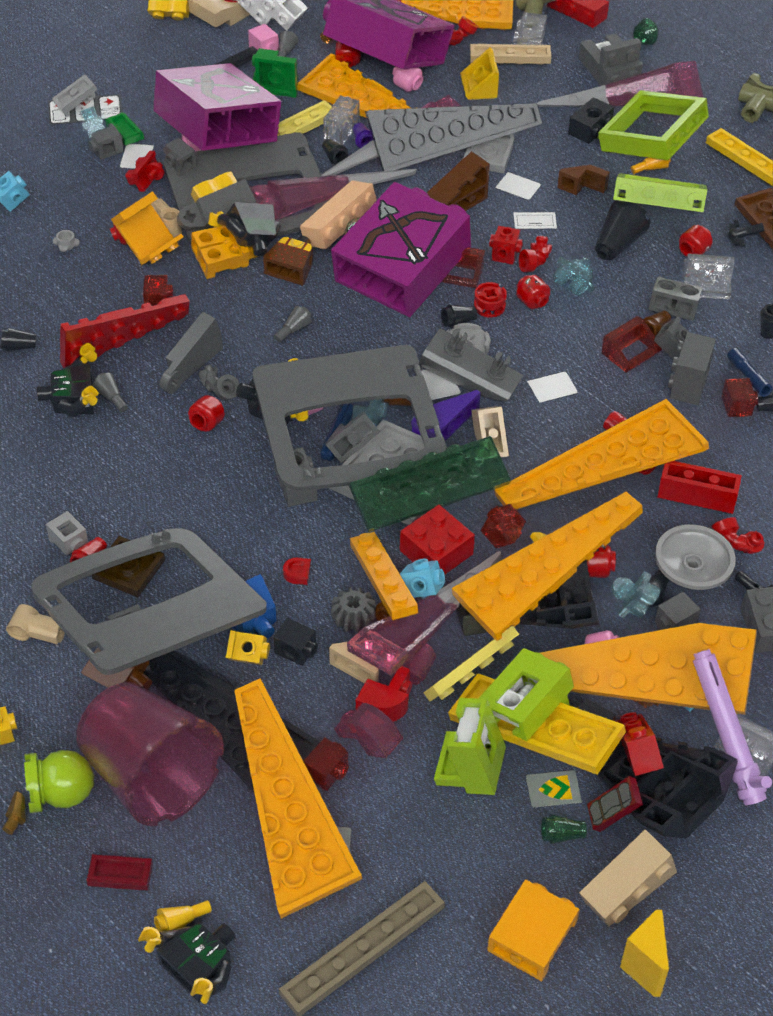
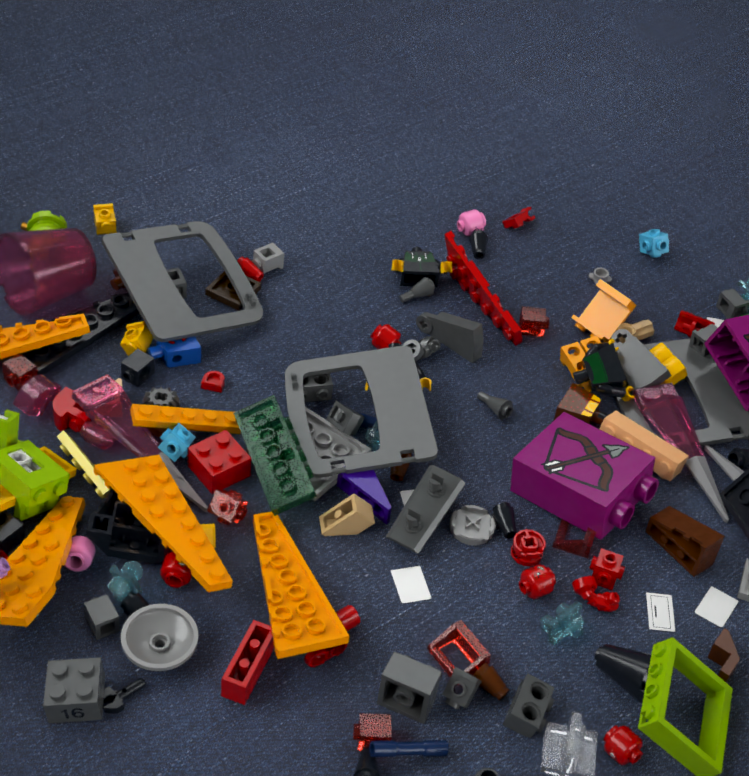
camera: 90 degrees right, 5 degrees down
tan piece [6,604,65,644] -> none
red arm [711,517,764,554] -> none

